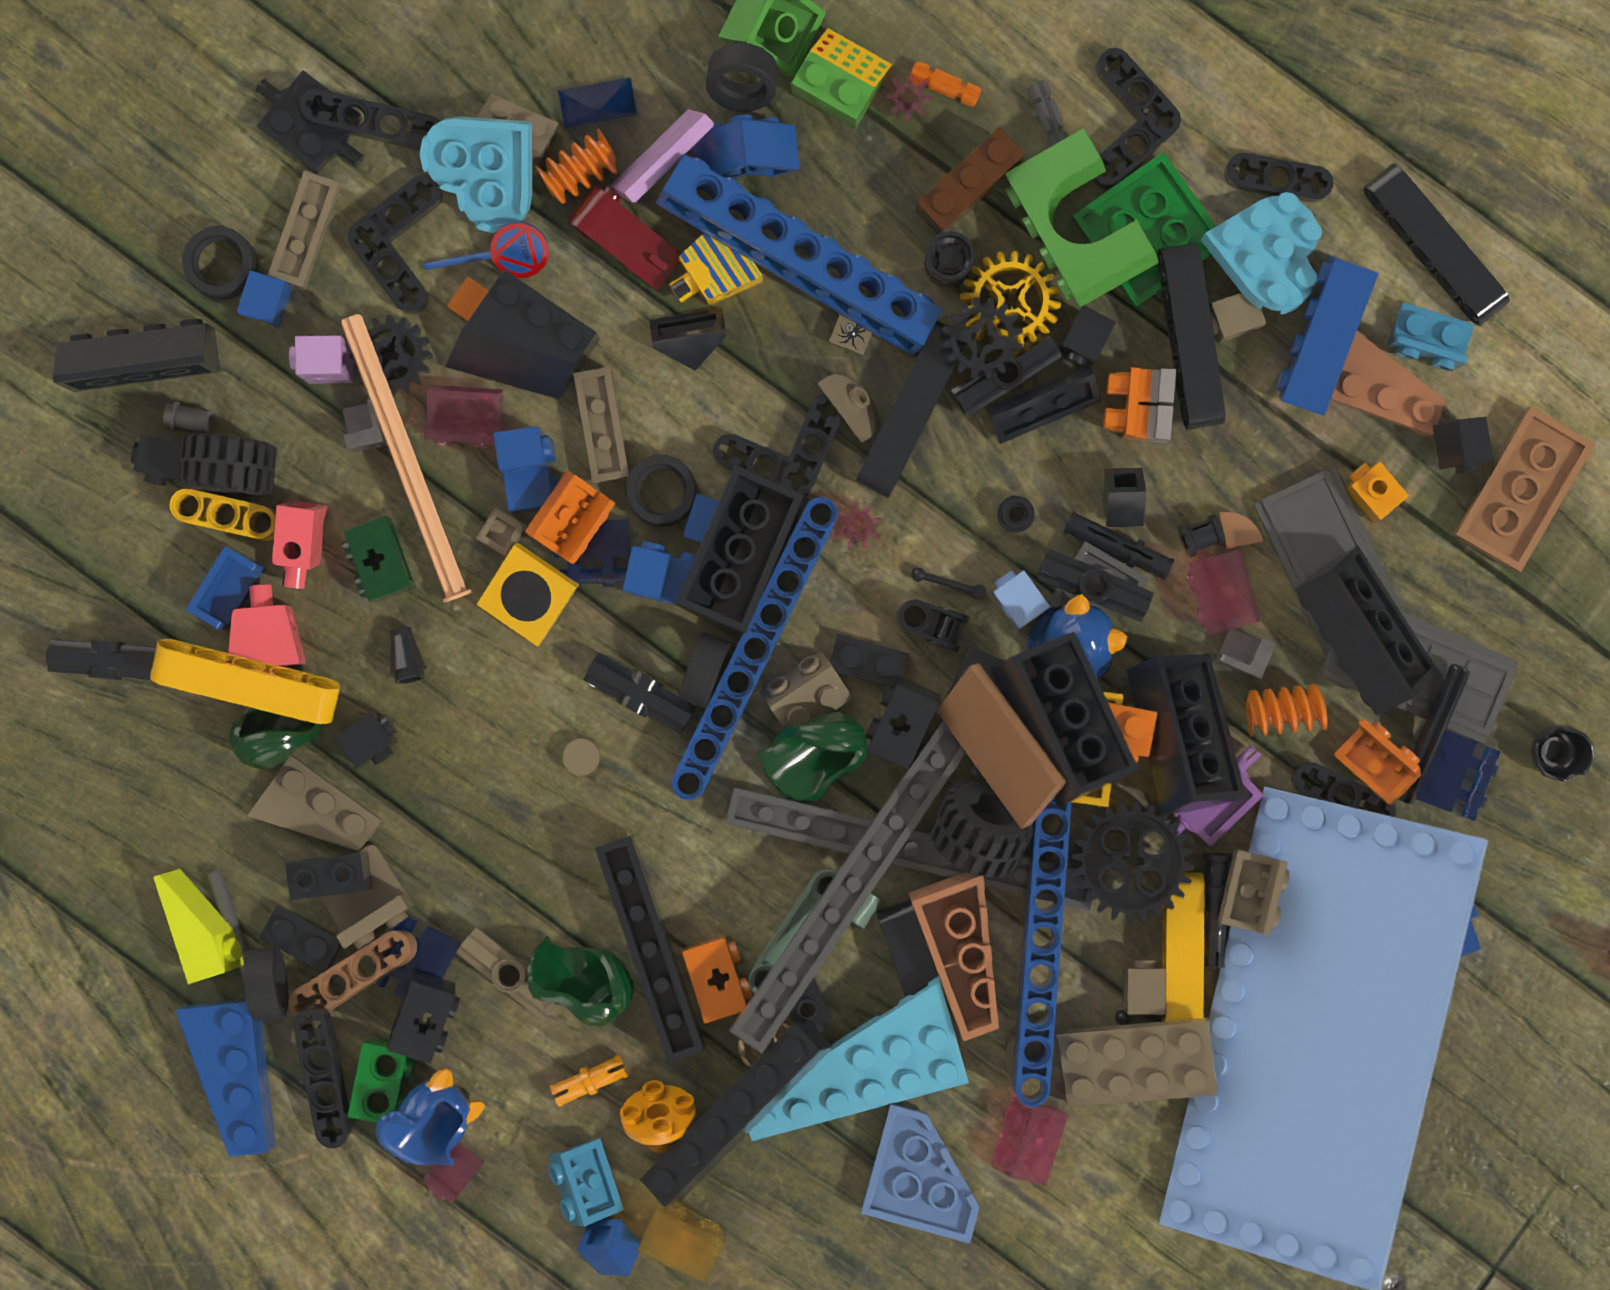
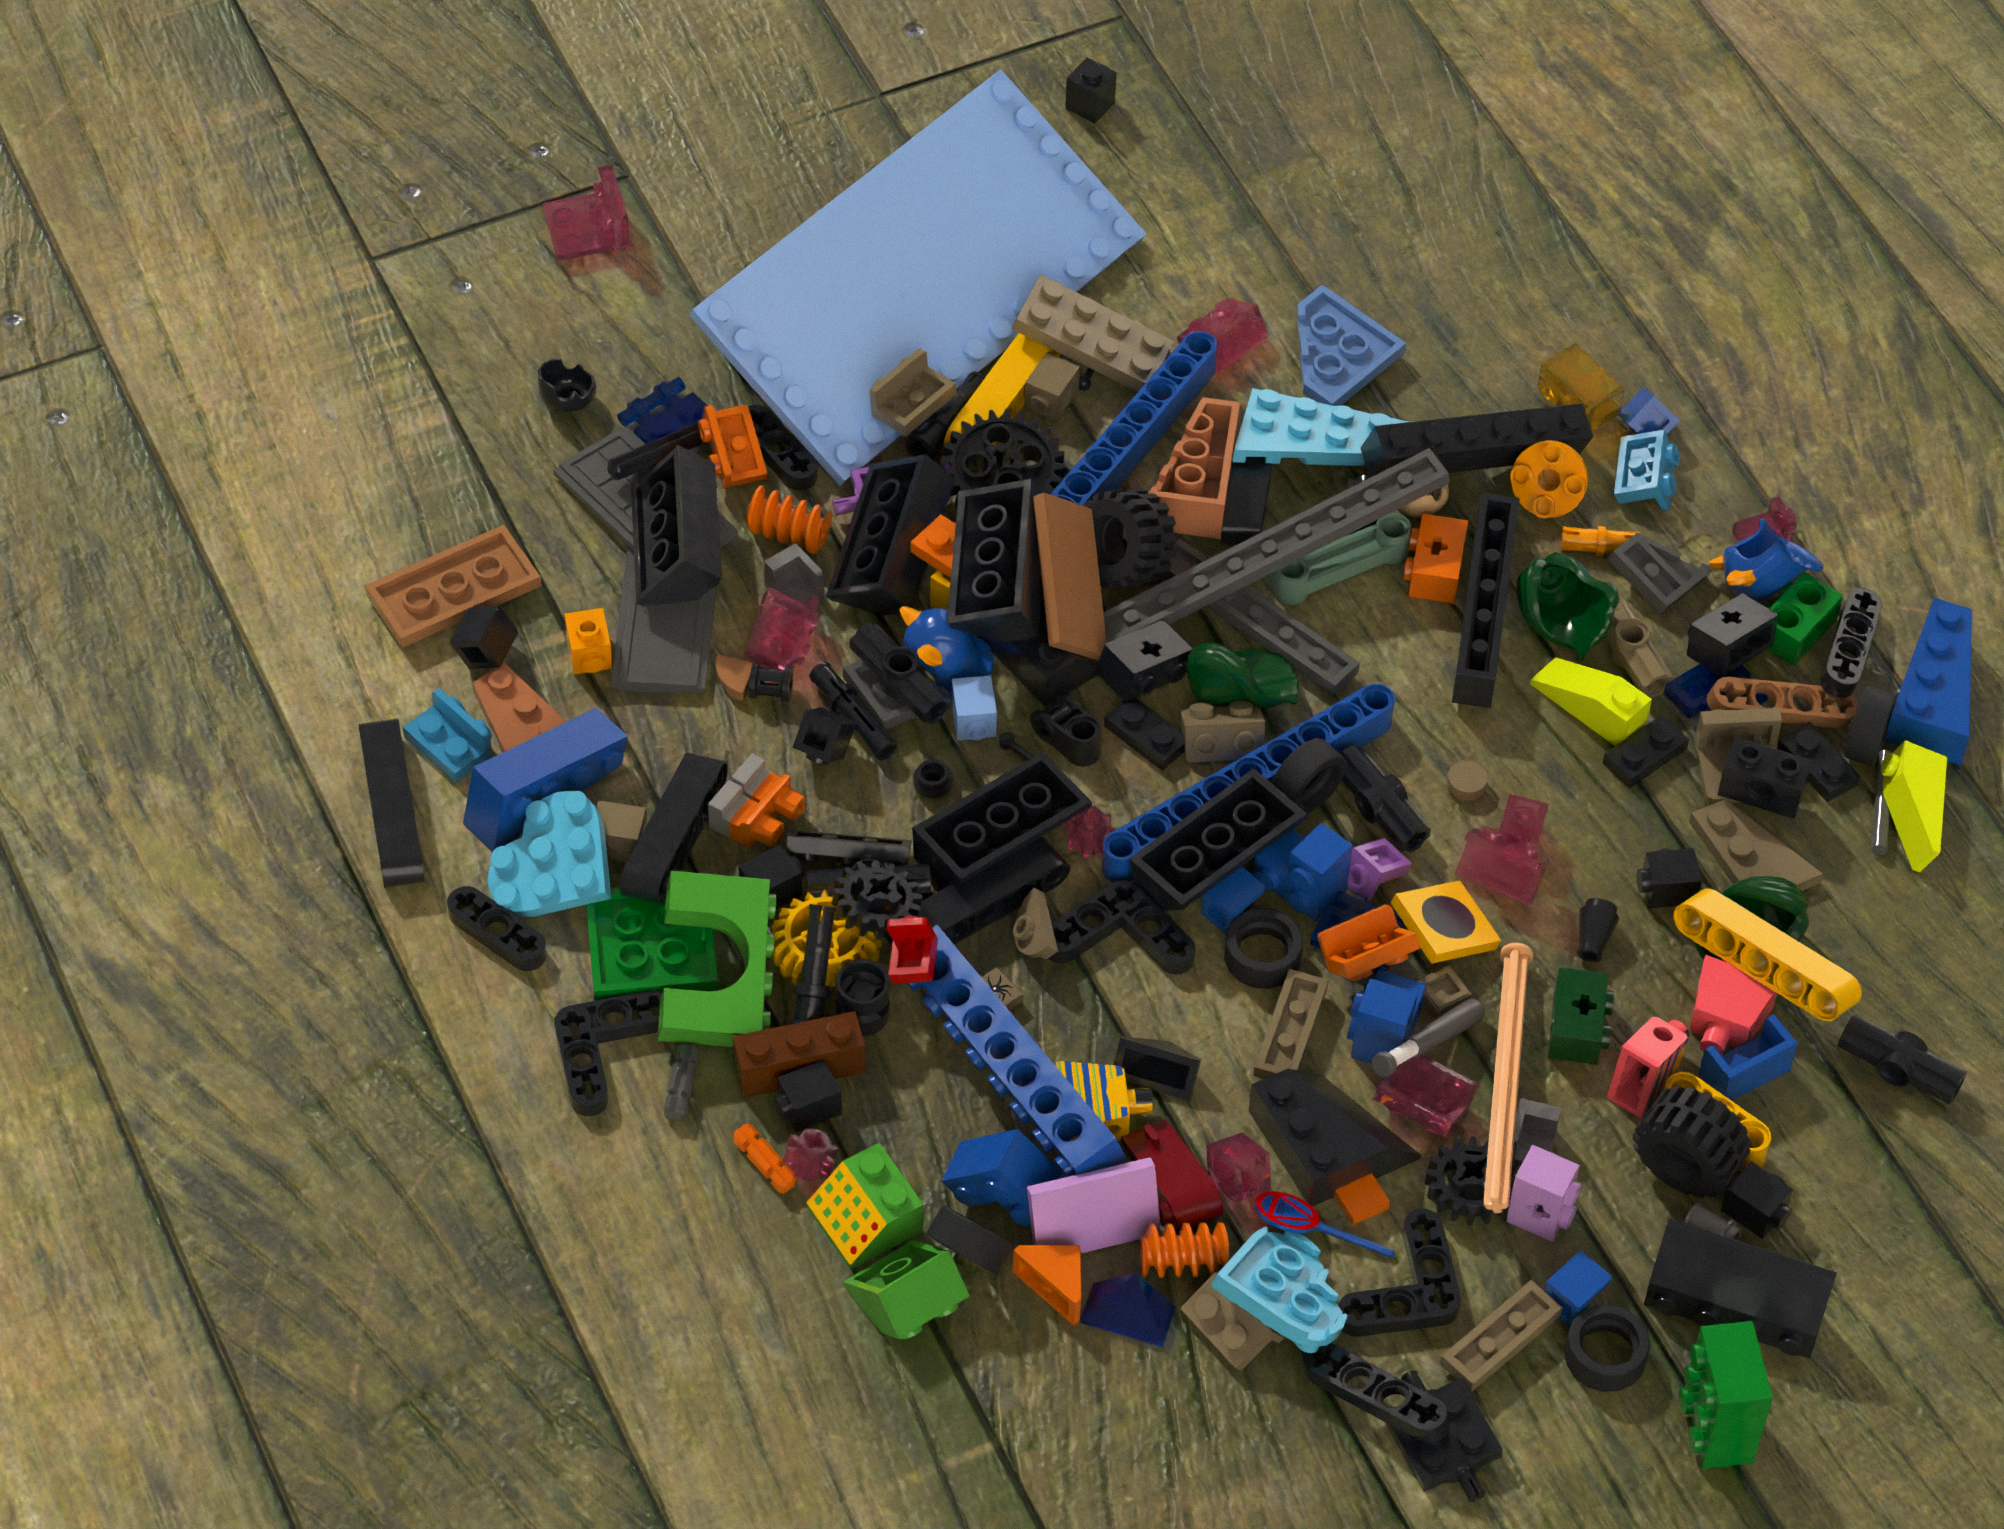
camera: 155 degrees left, 35 degrees down
none -> black brick [774,1060,841,1132]
none -> black pin [789,904,836,1025]
none -> red bracket [887,916,938,984]
none -> black slope [912,752,1092,884]
none -> orange slope [1012,1245,1081,1325]
none -> clear pink brick [1206,1133,1271,1203]
none -> medium lavender bracket [1347,838,1412,902]
none -> dark grey piece [1372,998,1485,1077]
none -> clear pink bracket [1455,825,1550,906]
none -> clear pink brick [1495,794,1549,865]
none -> neon yellow slope [1530,657,1652,746]
none -> black plate [1603,715,1689,788]
none -> dark grey wing [1608,532,1713,614]
none -> green brick [1679,1321,1773,1469]

